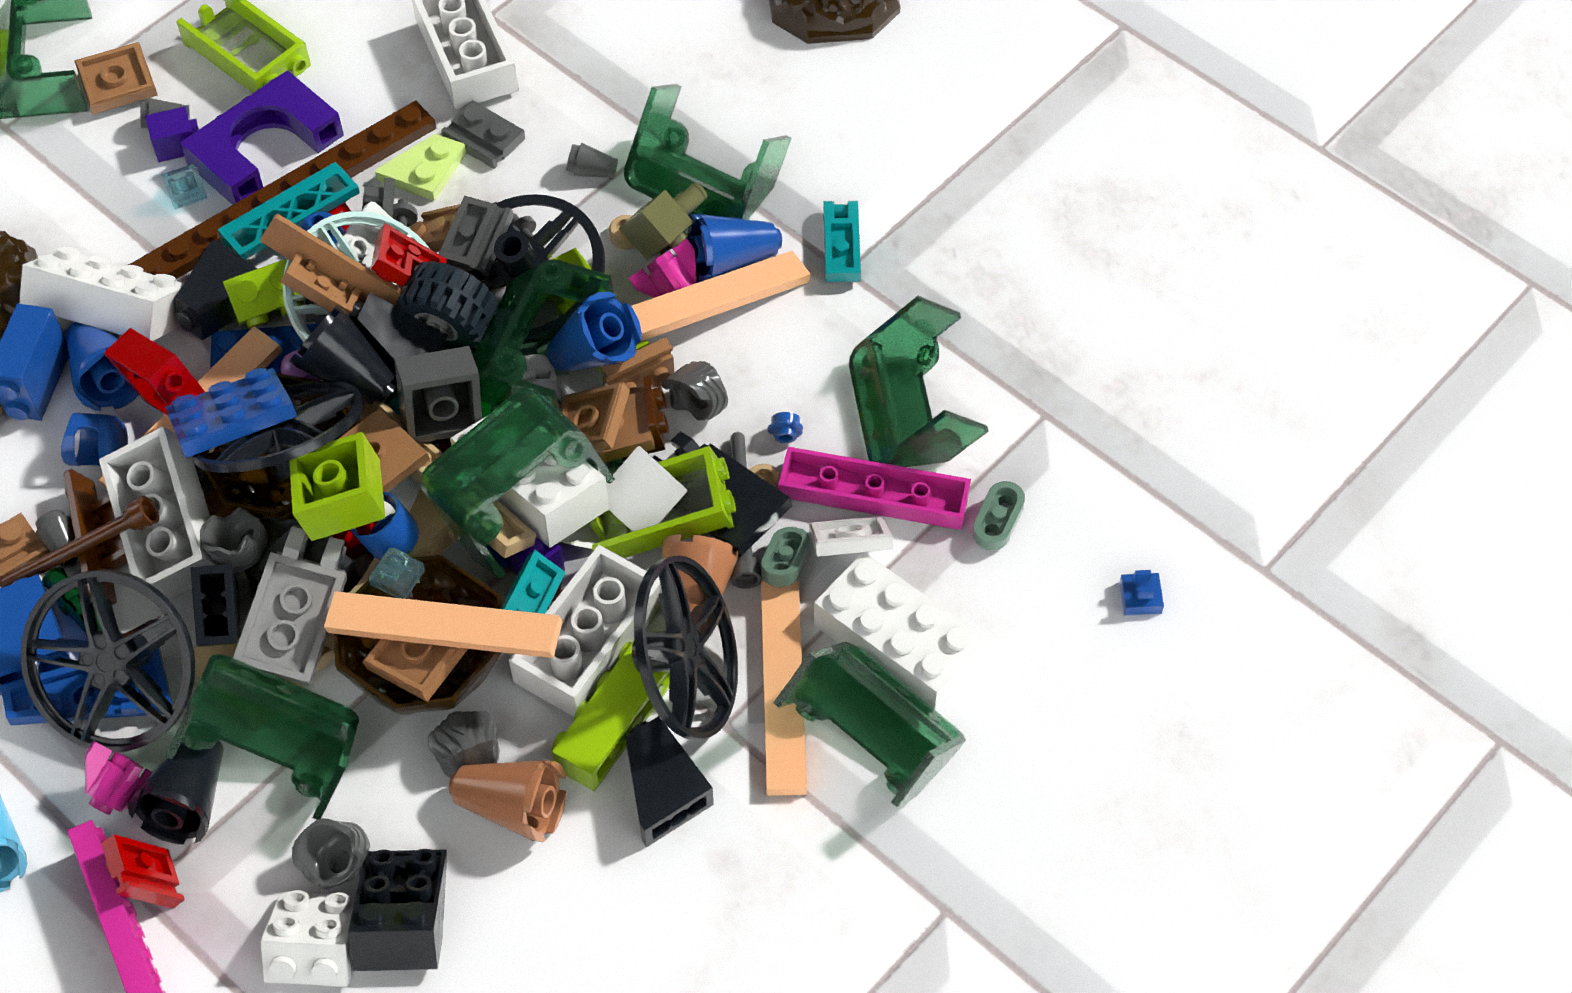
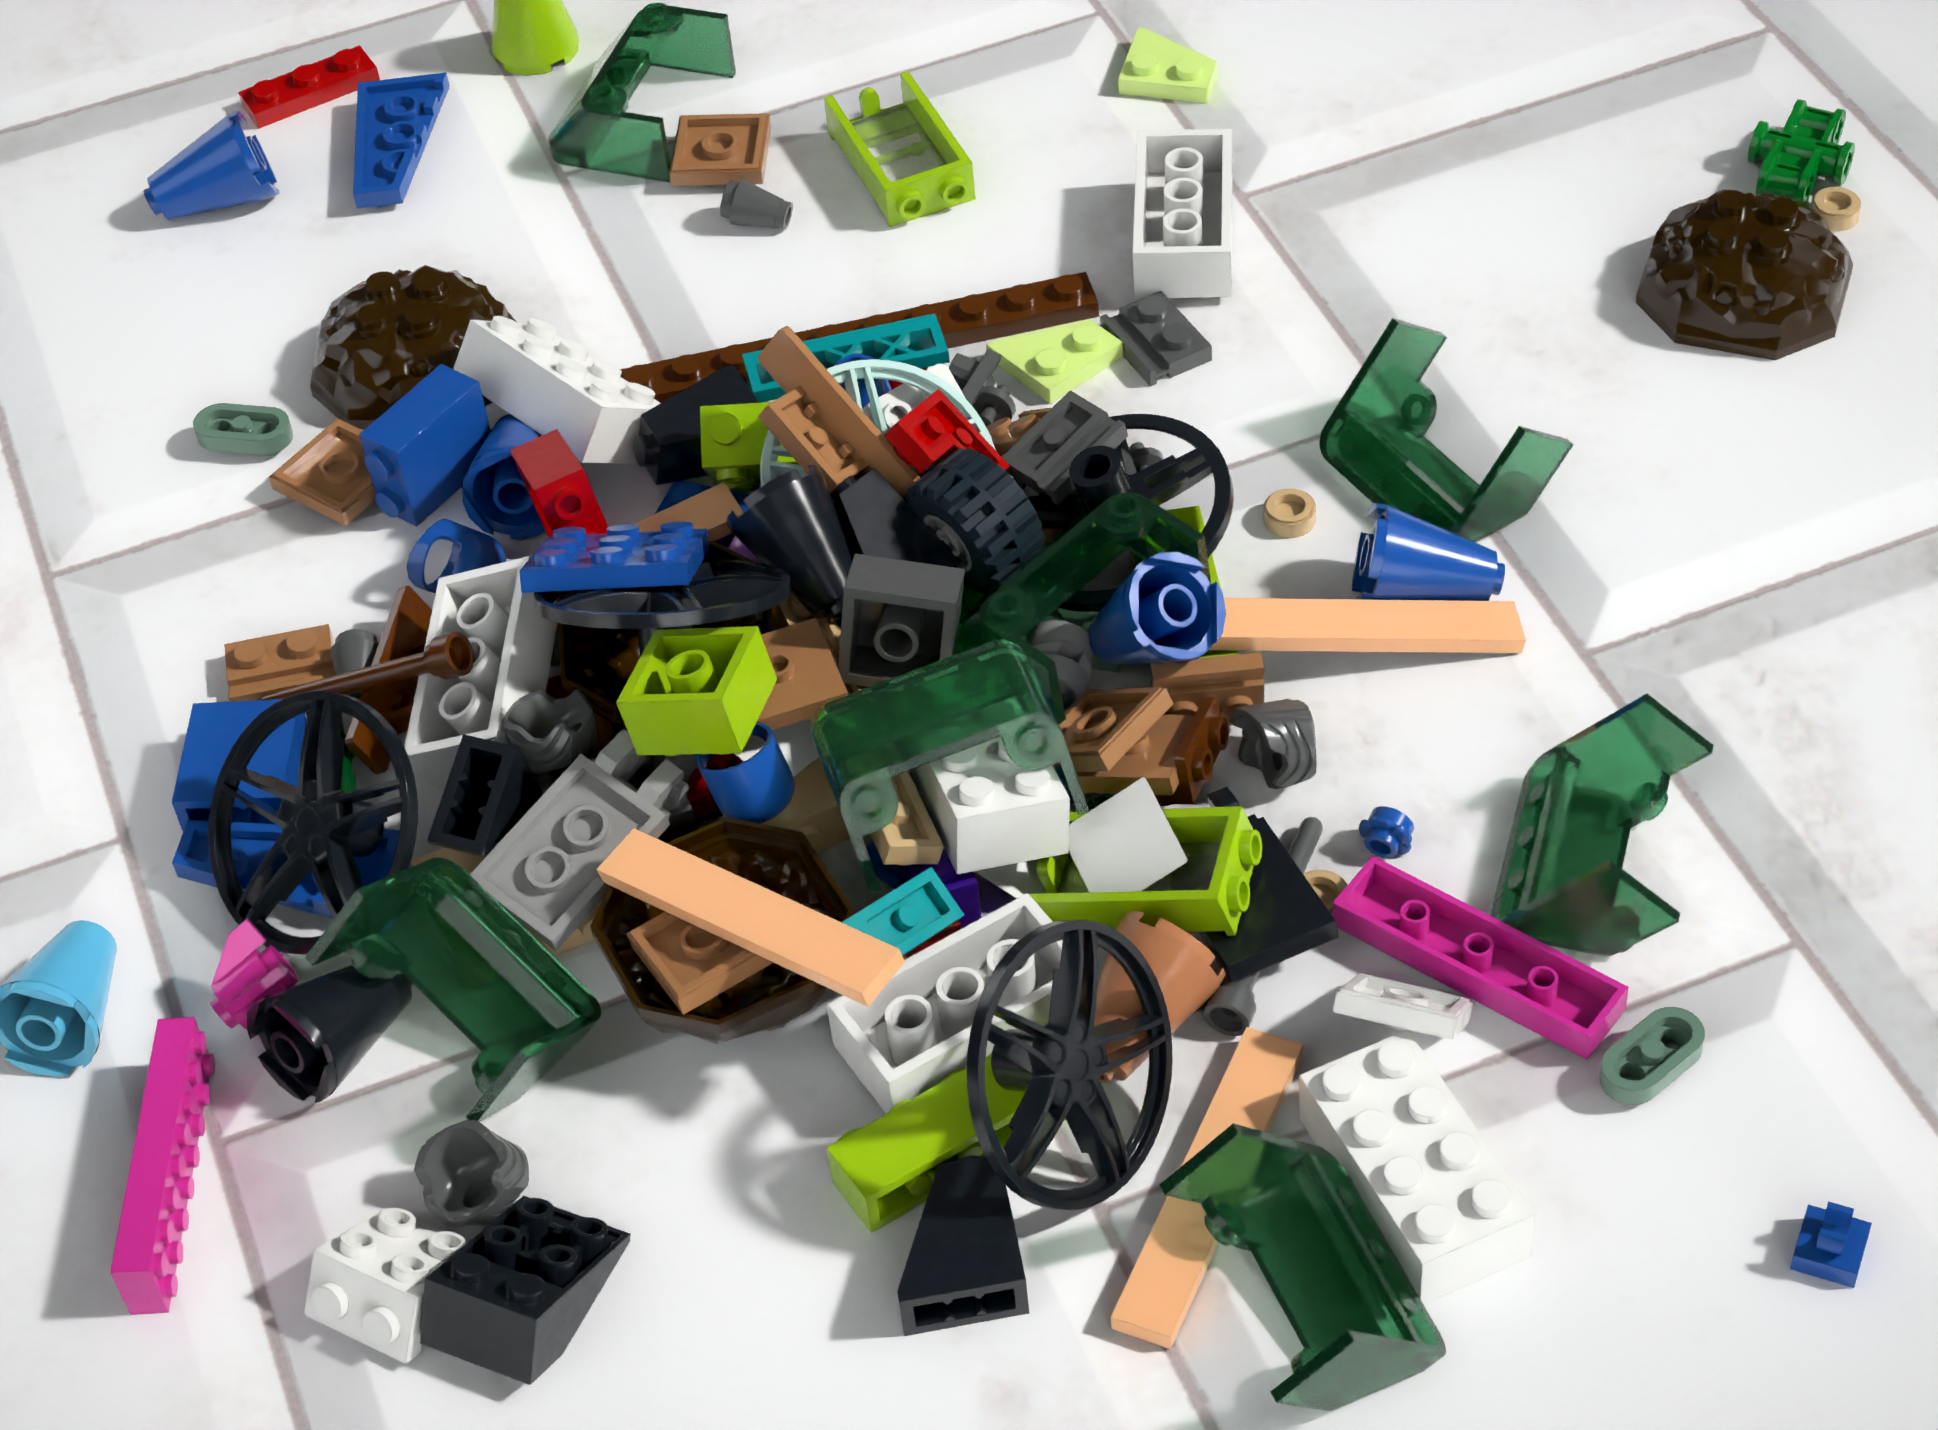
camera: 30 degrees right, 10 degrees down
red plate [101,834,185,909] -> none
dark purple brick [145,106,199,163] -> none
clear light blue tile [161,163,208,210] -> none
dark purple arch [180,70,344,205] -> none
clear light blue tile [368,547,425,599] -> none
dark grey hair [428,711,500,778] -> none
nougat cone [449,760,566,842] -> none
dark grey cone [566,143,618,179] -> none
olive brick [619,183,707,260] -> none
dark pink brick [629,239,696,298] -> none
sand green plate [761,527,810,587] -> none
teal plate [823,201,861,282] -> none

